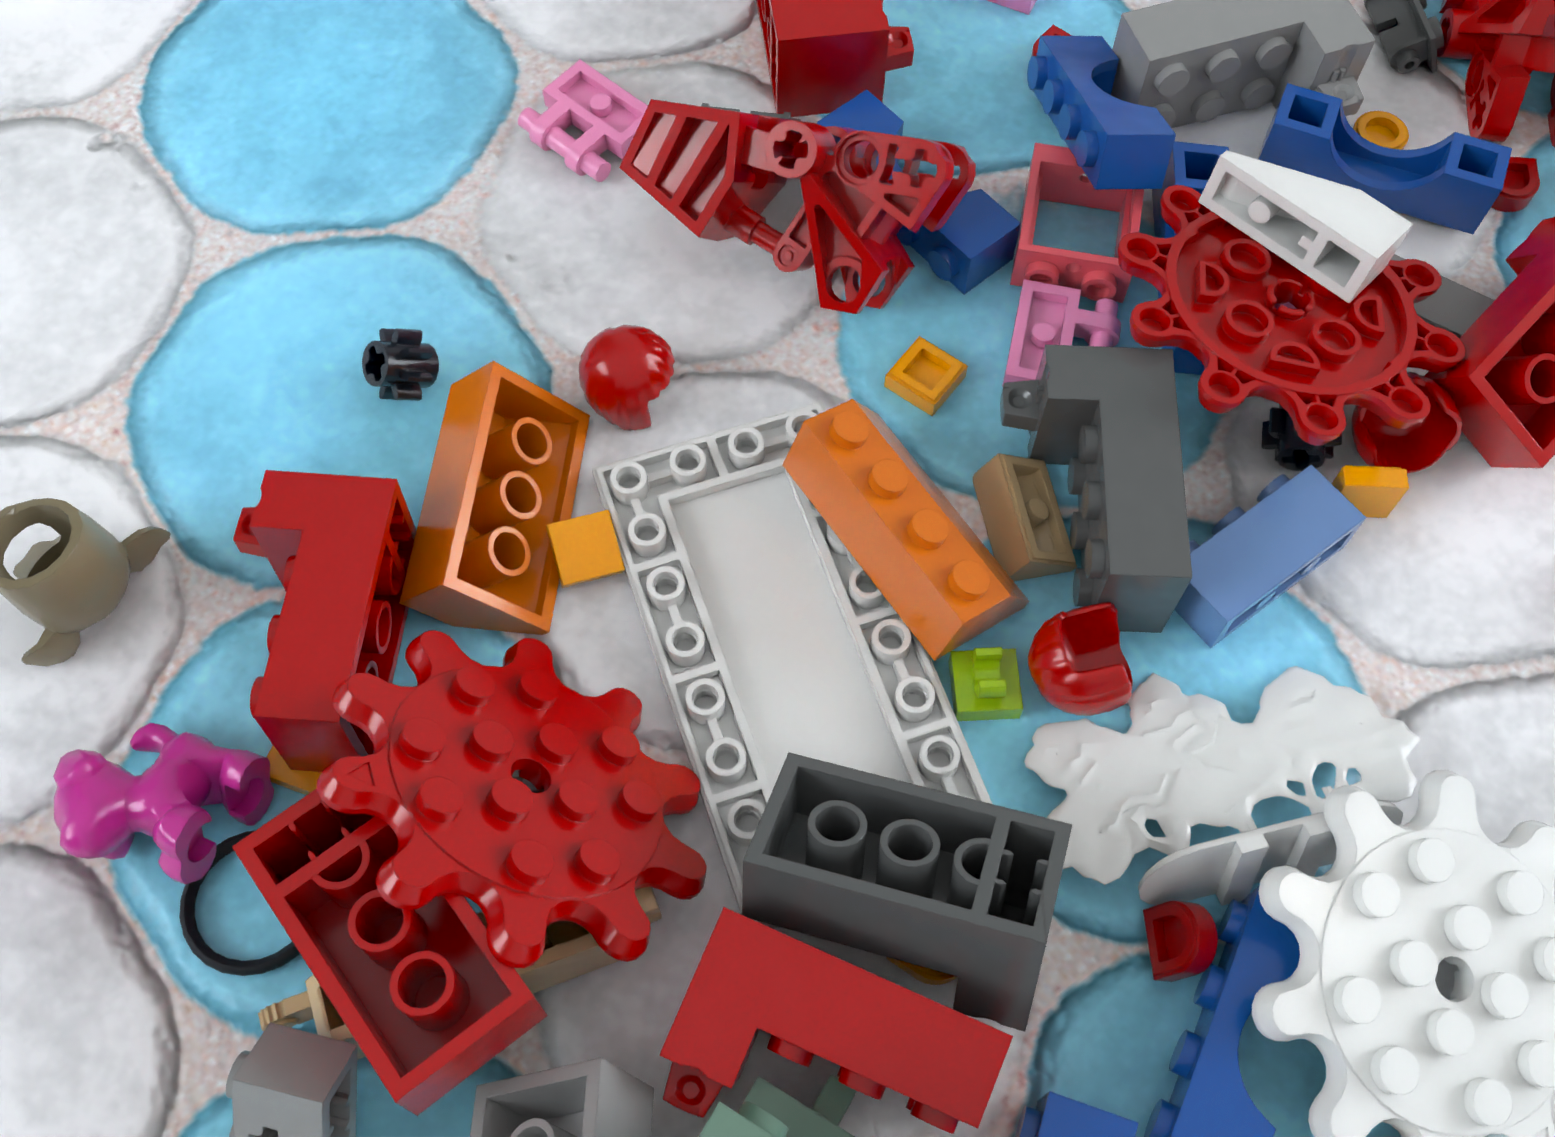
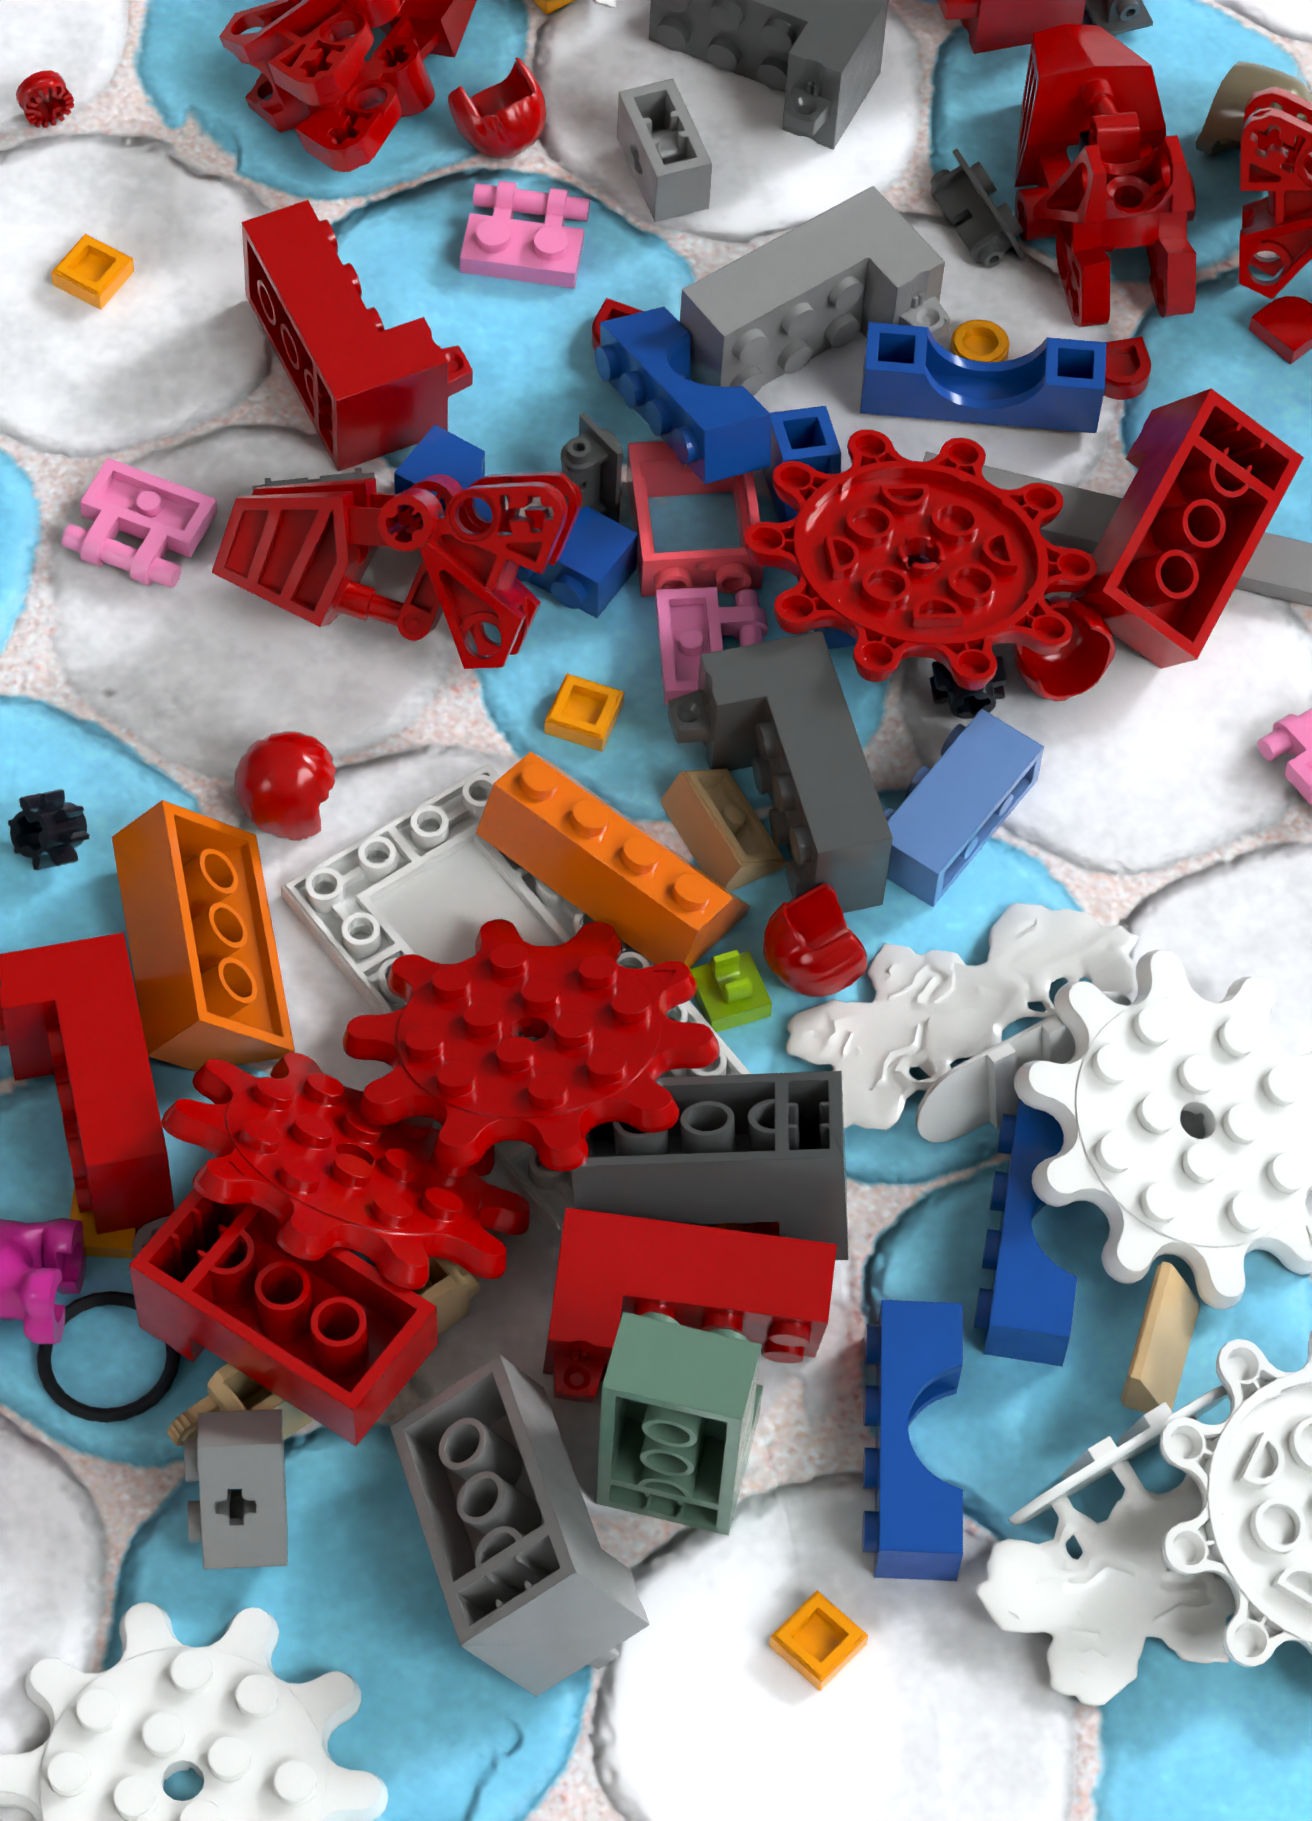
camera: 20 degrees left, 5 degrees down
light orange tile [546,510,625,588] -> none
red tile [1143,901,1218,982] -> none
white slope [1198,150,1413,303] -> none
light orange tile [1331,465,1409,518] -> none
none -> red plate [342,919,720,1172]
none -> dark grey hinge [560,413,624,523]

